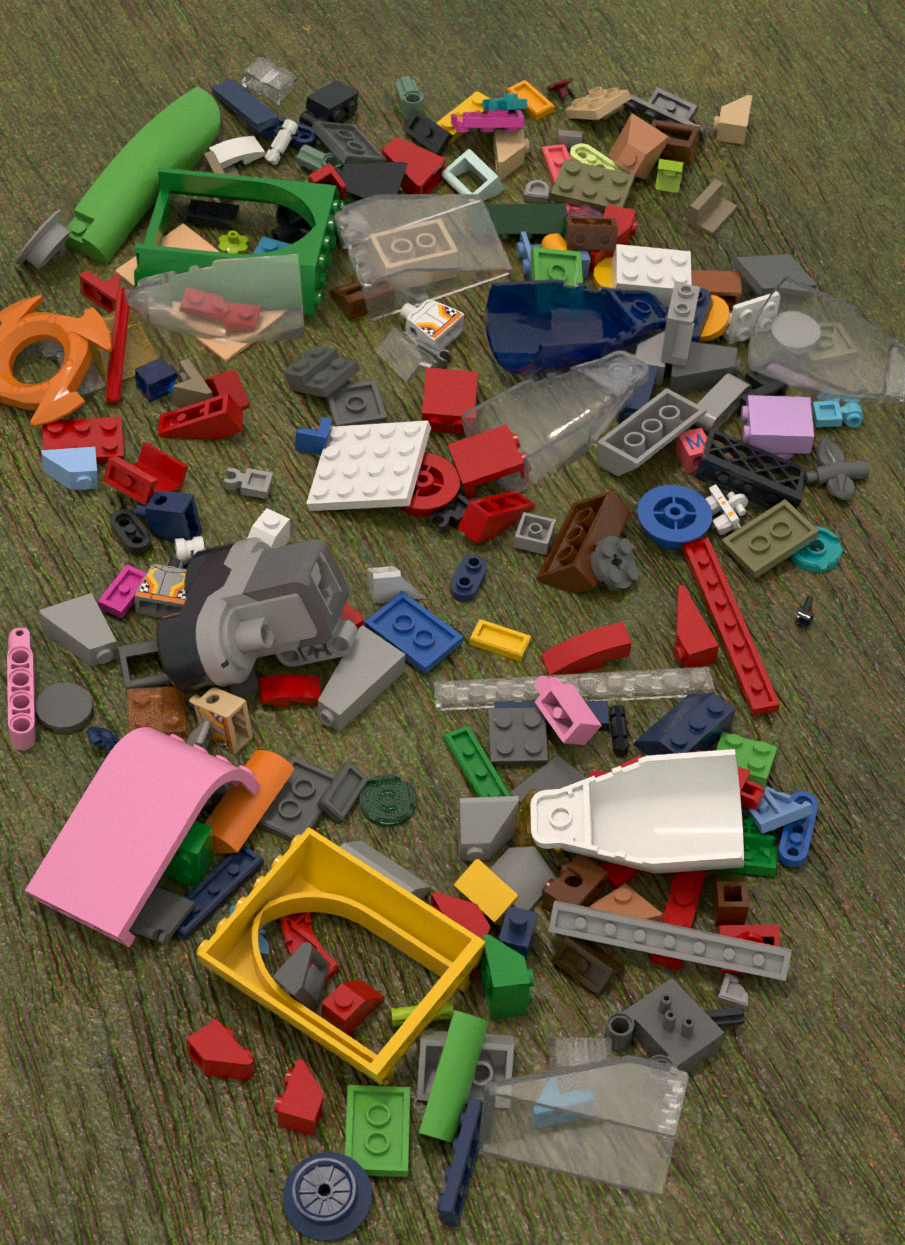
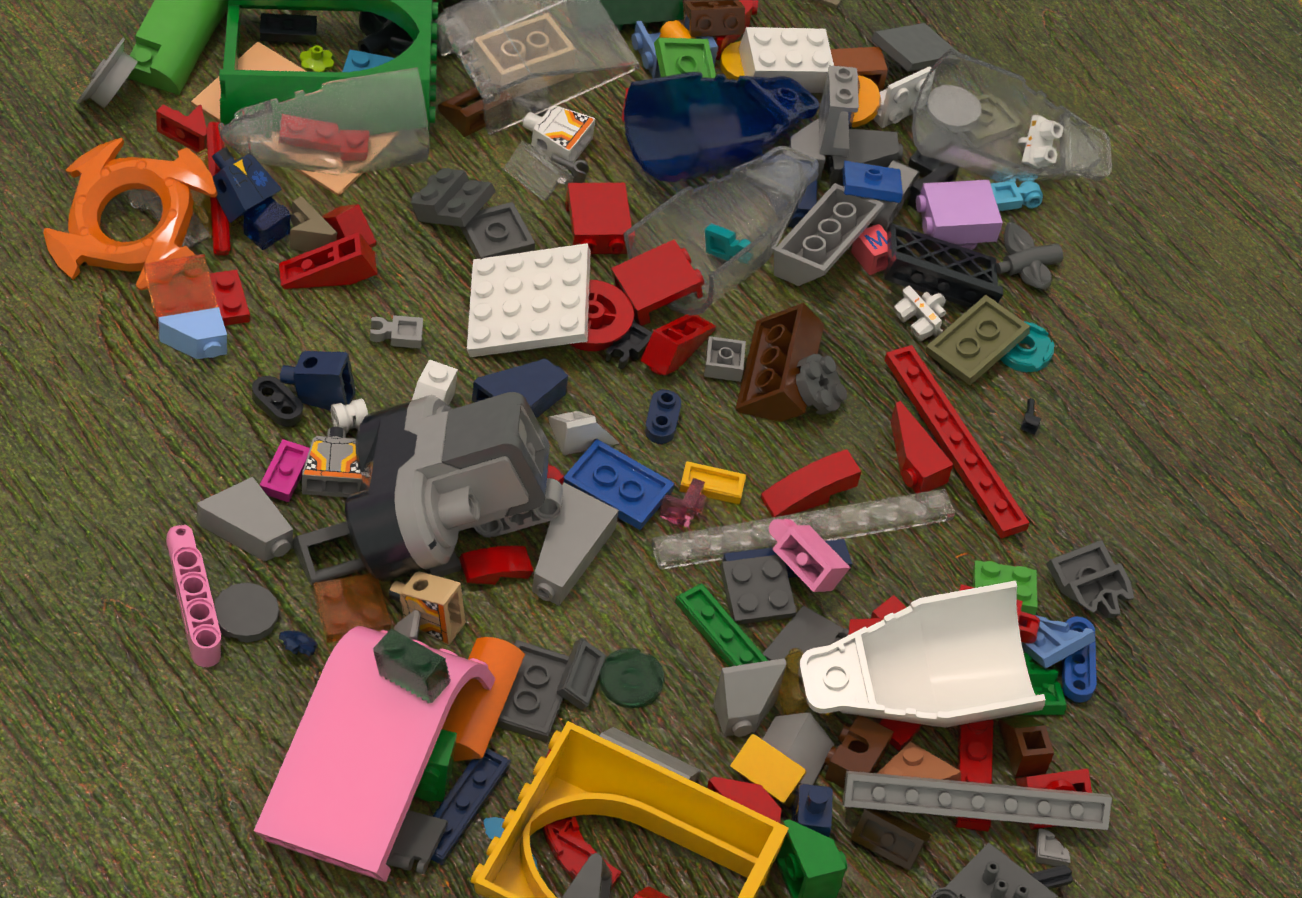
camera: 15 degrees left, 0 degrees up
red panel [103,442,188,505] -> none
blue panel [295,417,332,455] -> none
black axle [609,705,629,756] -> none
dark blue slope [634,693,735,756] -> none
blue piece [637,485,712,549] -> none
none -> clear orange plate [144,254,218,323]
none -> dark blue torso [212,147,282,223]
none -> clear green brick [373,629,451,703]
none -> dark blue slope [472,358,568,418]
none -> clear pink bracket [660,478,707,528]
none -> teal plate [705,223,753,264]
none -> blue plate [842,160,903,203]
none -> white hips [1017,115,1064,172]
none -> dark grey plate [1046,540,1134,618]

